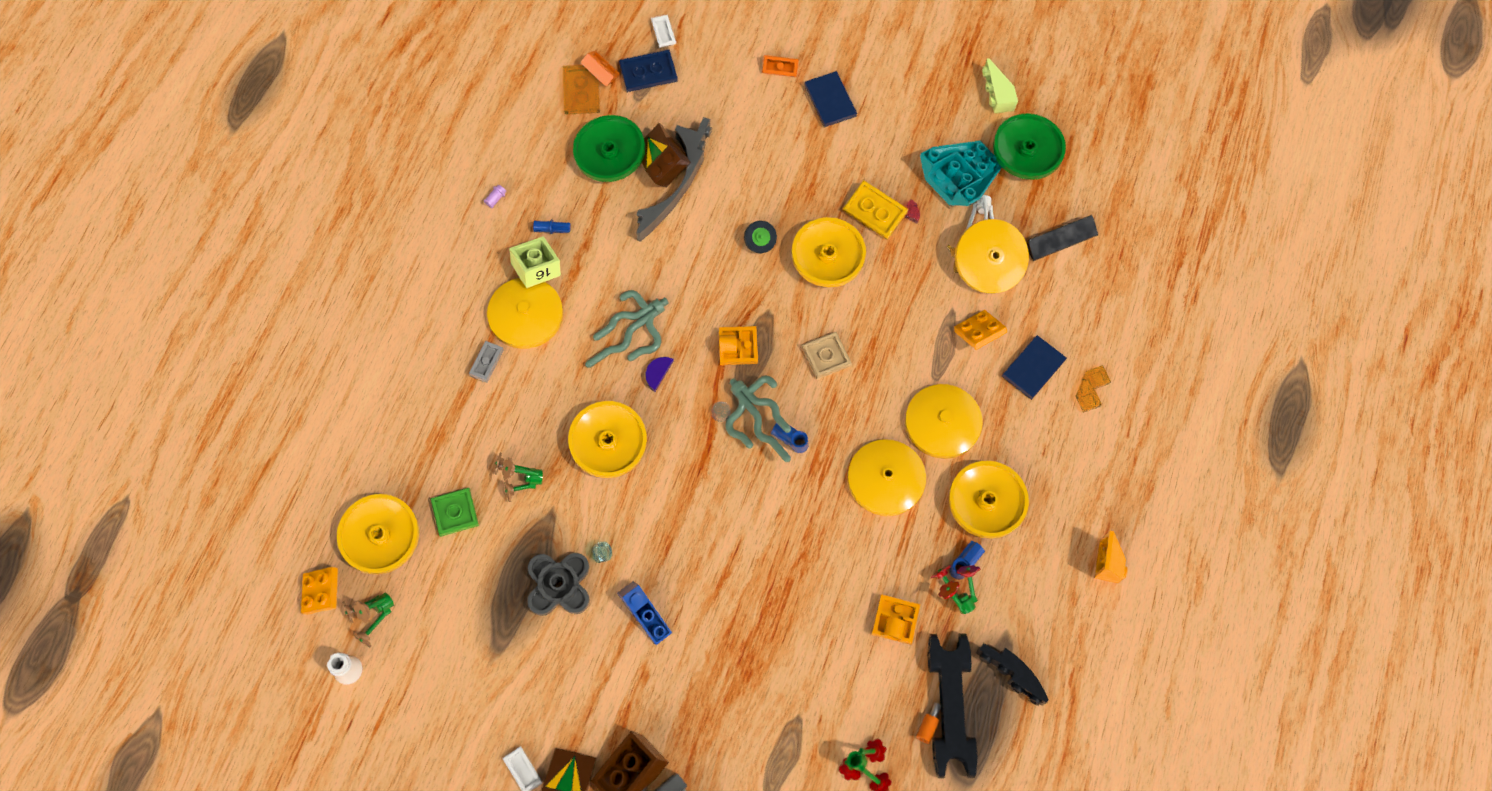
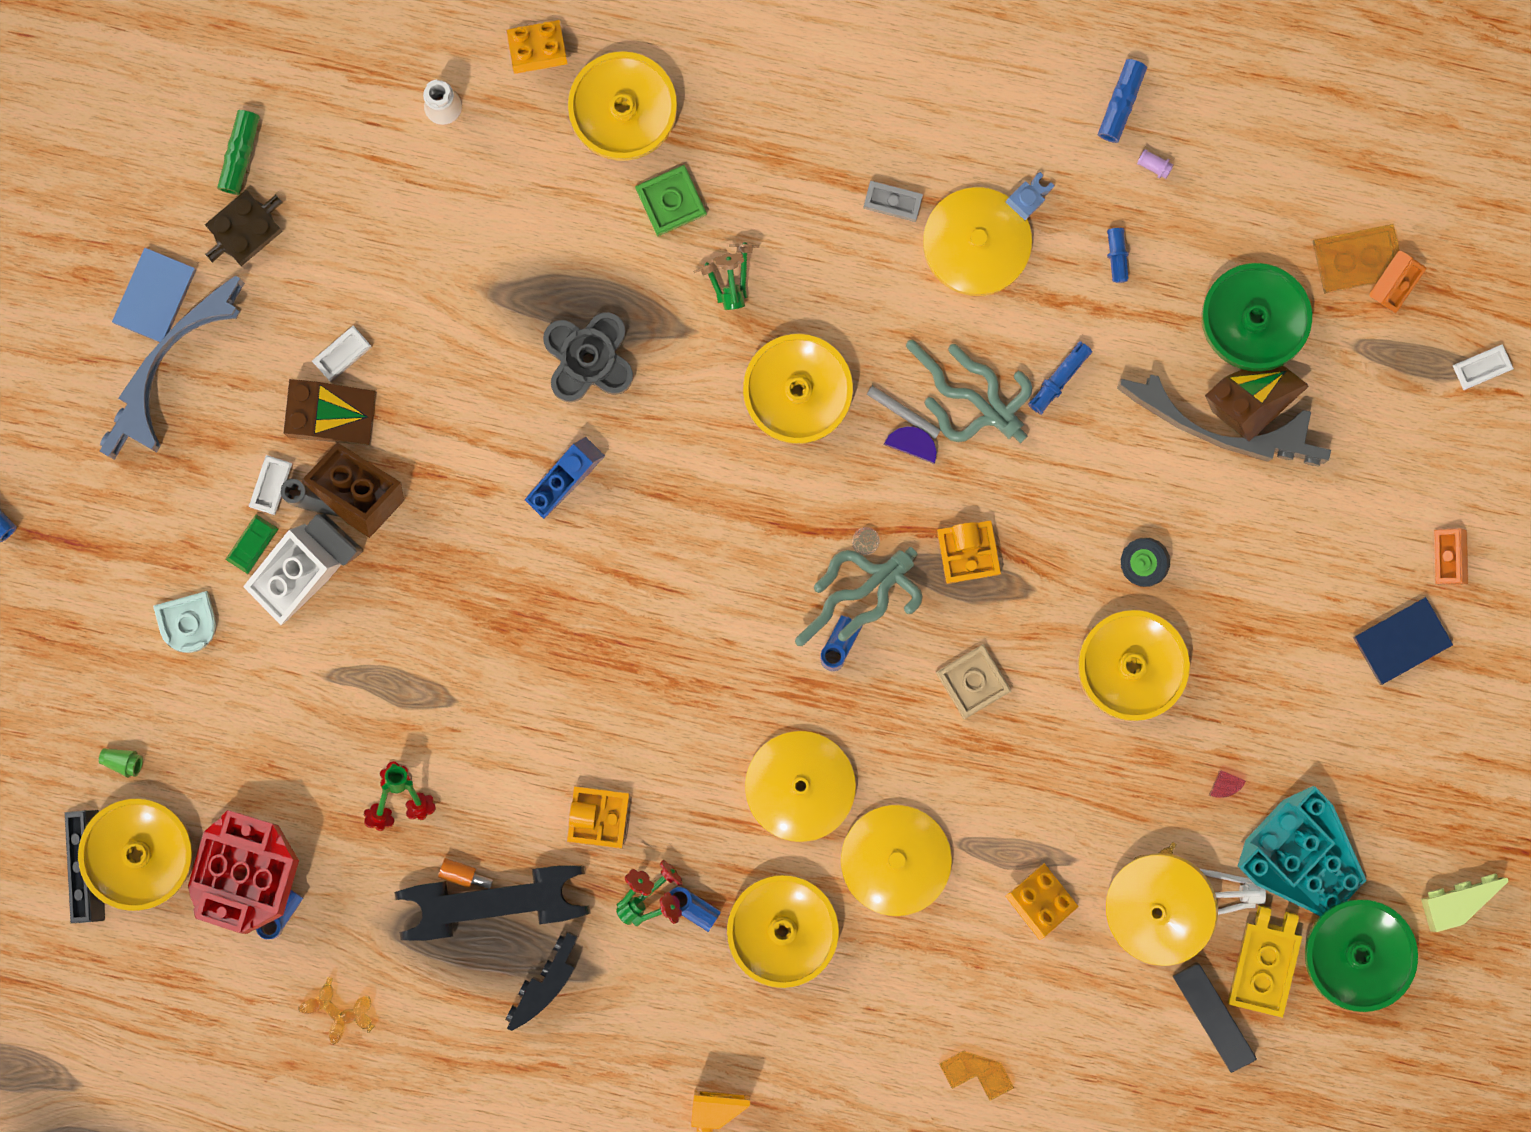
camera: 80 degrees right, 15 degrees up
plant [343,592,394,648] -> none
yellowish green brick [509,236,561,288] -> none
clear light blue tile [592,541,612,563] -> none
dark blue tile [619,49,678,92] -> none
yellow tile [843,180,908,240] -> none
dark blue tile [1002,335,1067,400] -> none
none -> light grey bar [867,385,941,439]
none -> medium blue plate [1006,172,1055,220]
none -> blue pin [1028,341,1092,415]
none -> blue axle [1097,59,1147,143]
none -> yellow tile [1227,905,1302,1018]

